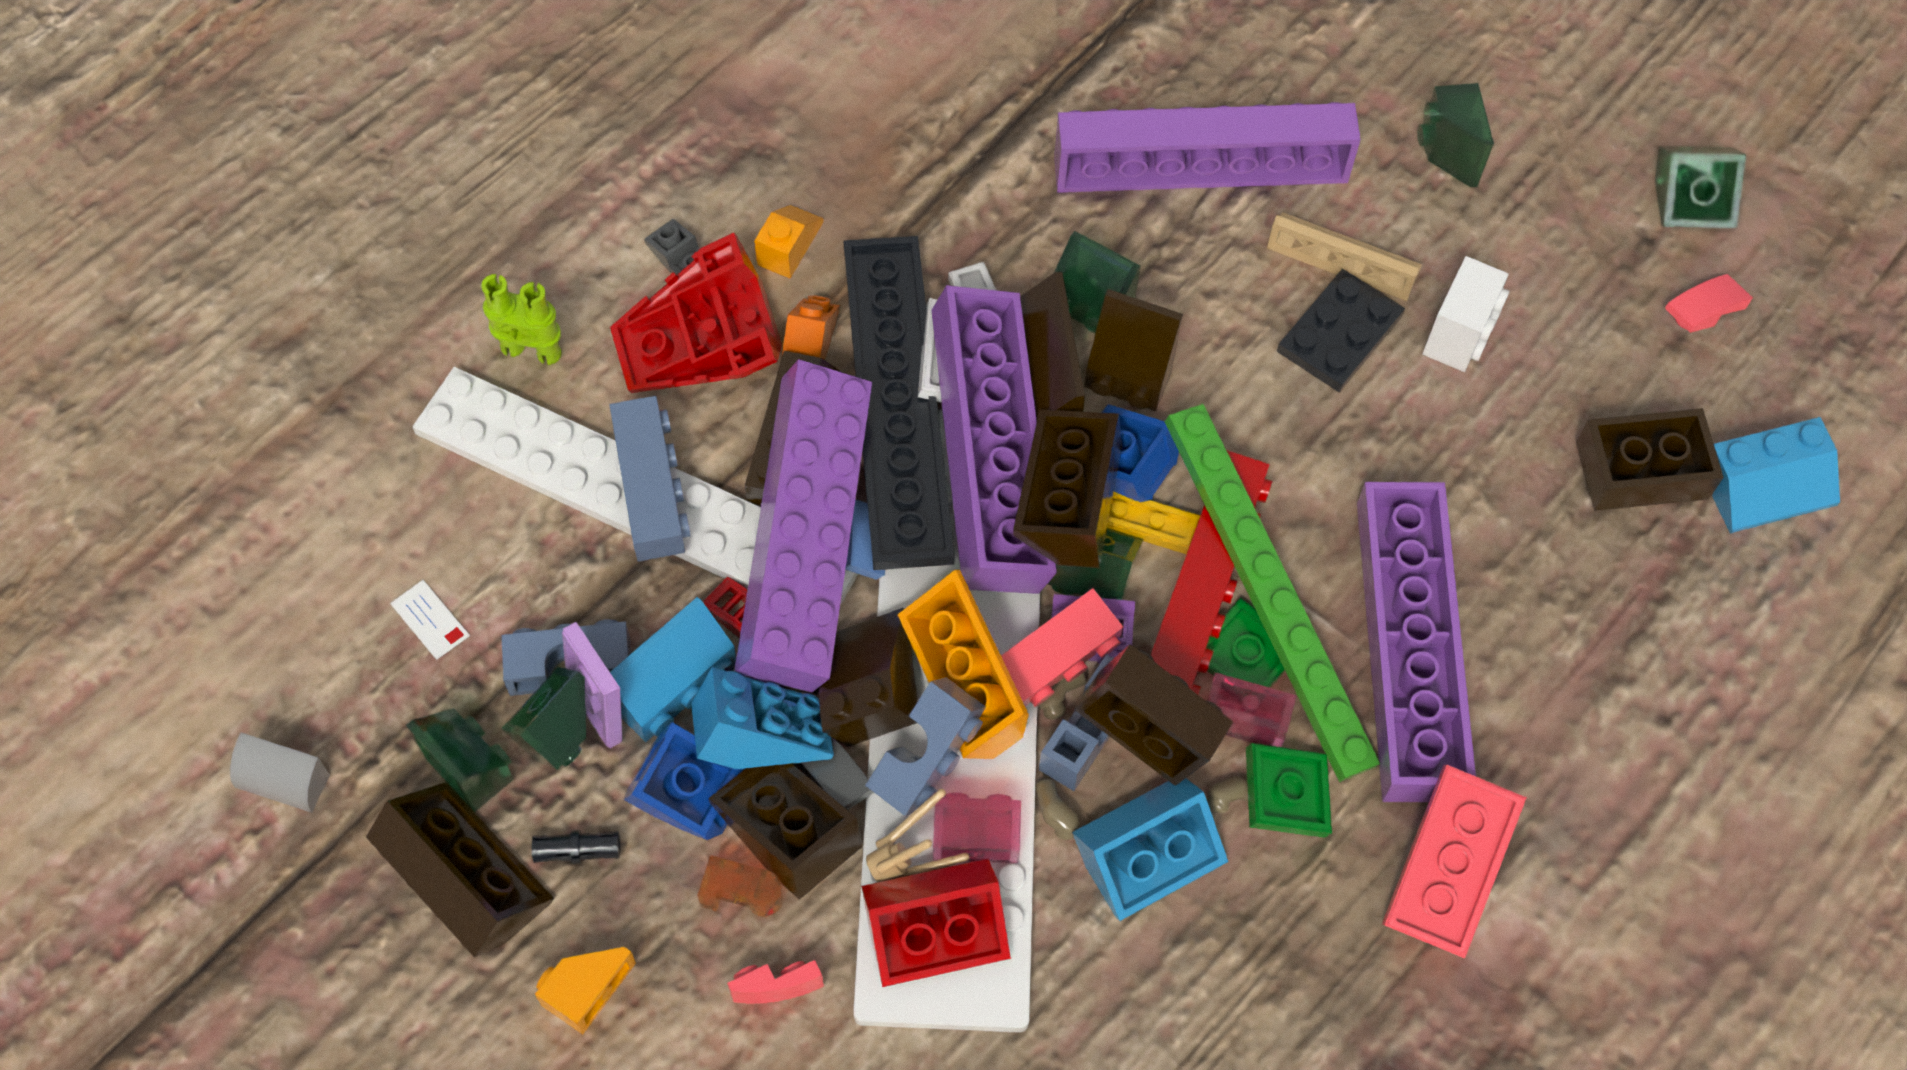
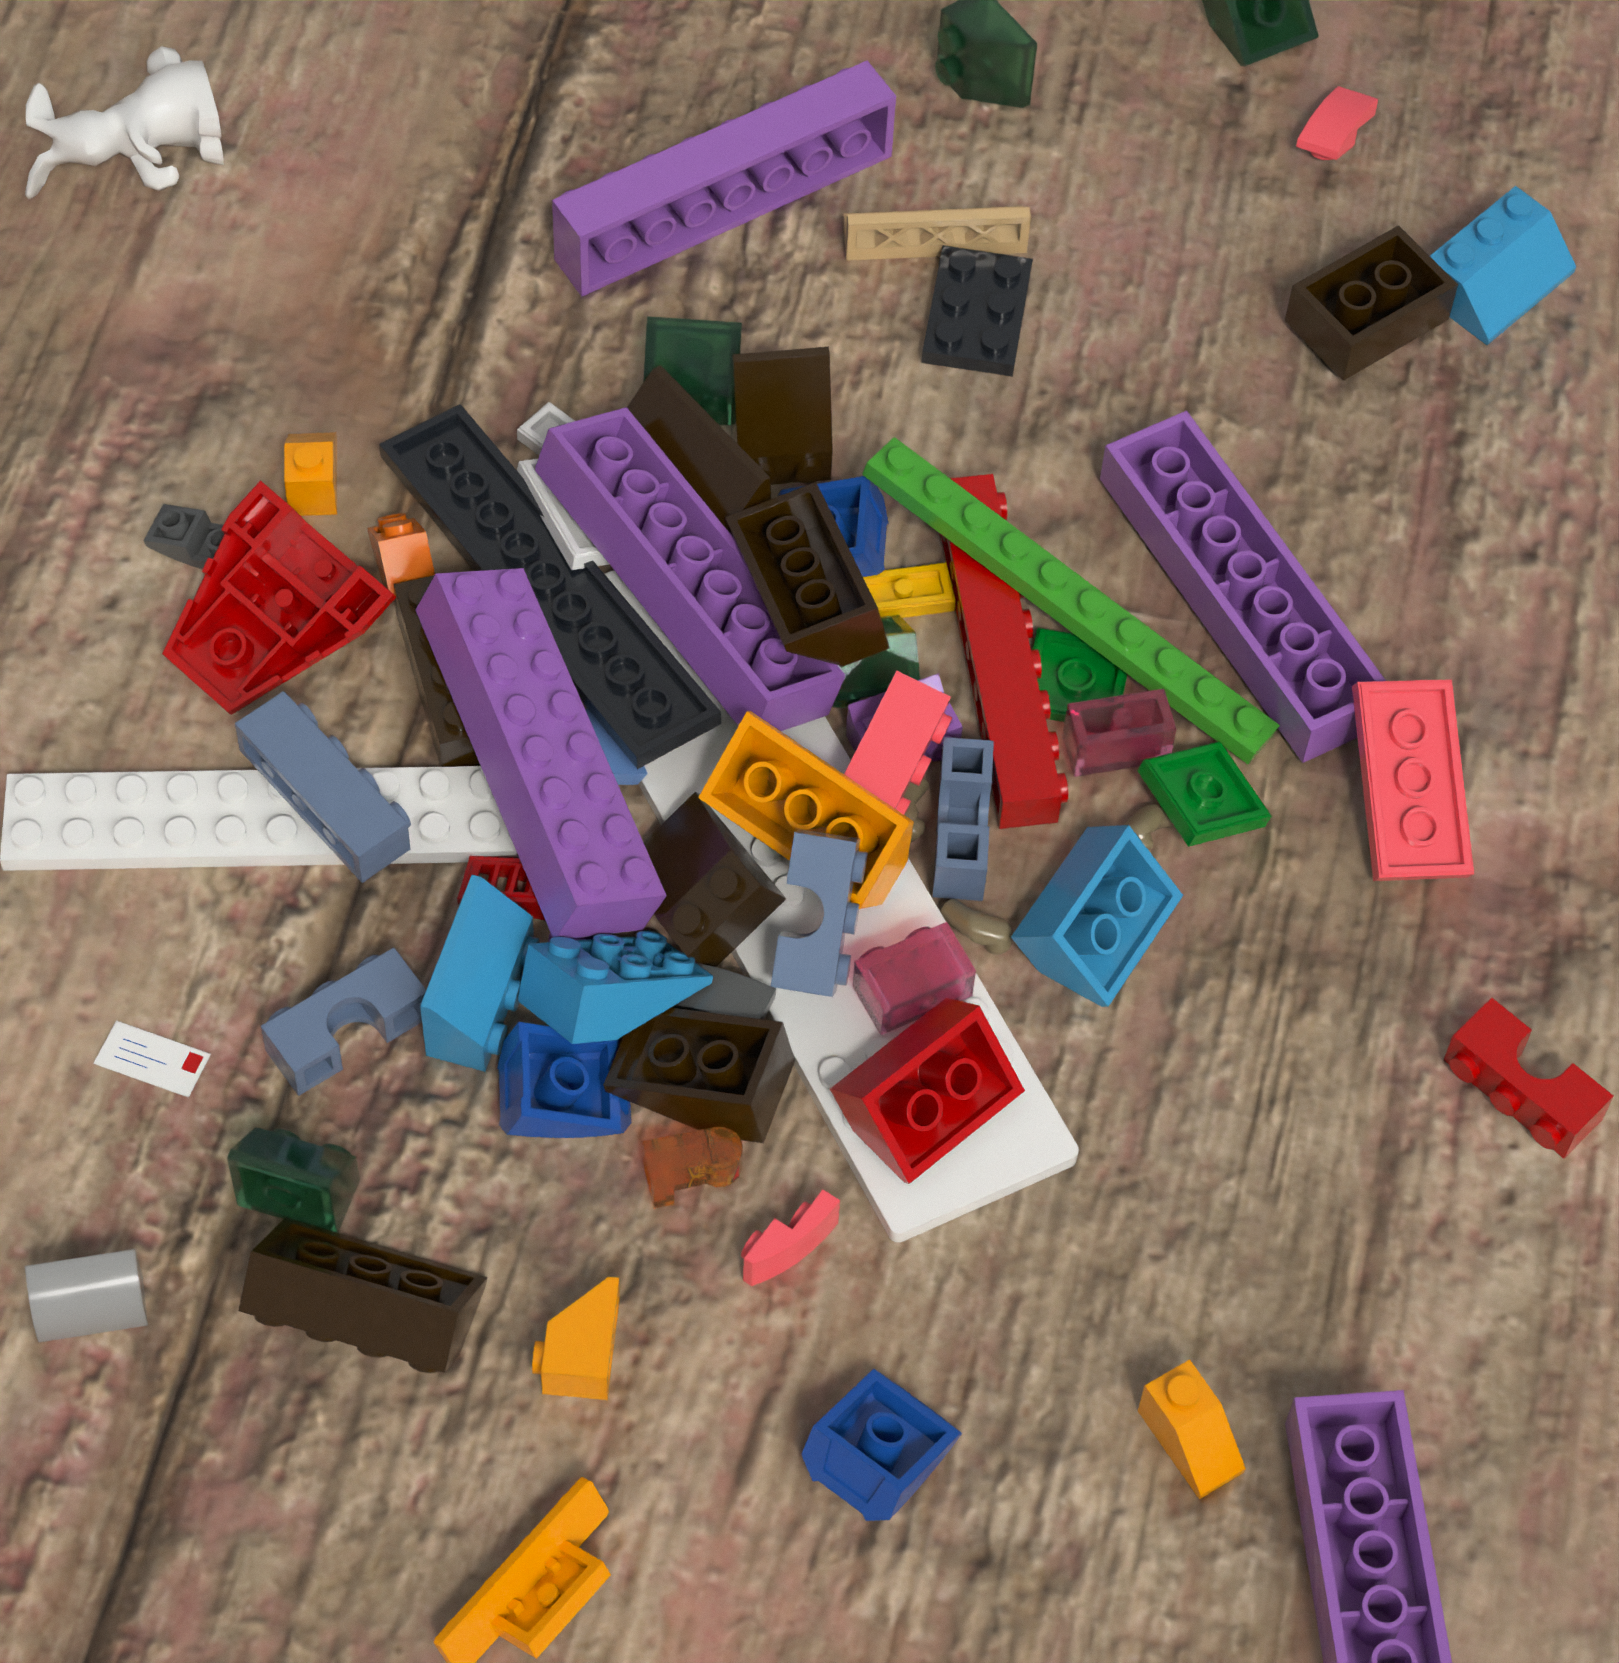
camera: 30 degrees left, 5 degrees down
lime pin [481,274,562,365] -> none
clear green slope [501,667,586,770] -> none
black pin [531,830,621,864] -> none
lavender tile [562,622,622,748] -> none
tan plant [866,789,970,882] -> none
dark brown brick [1074,644,1233,786] -> none
white brick [1422,256,1510,372] -> none

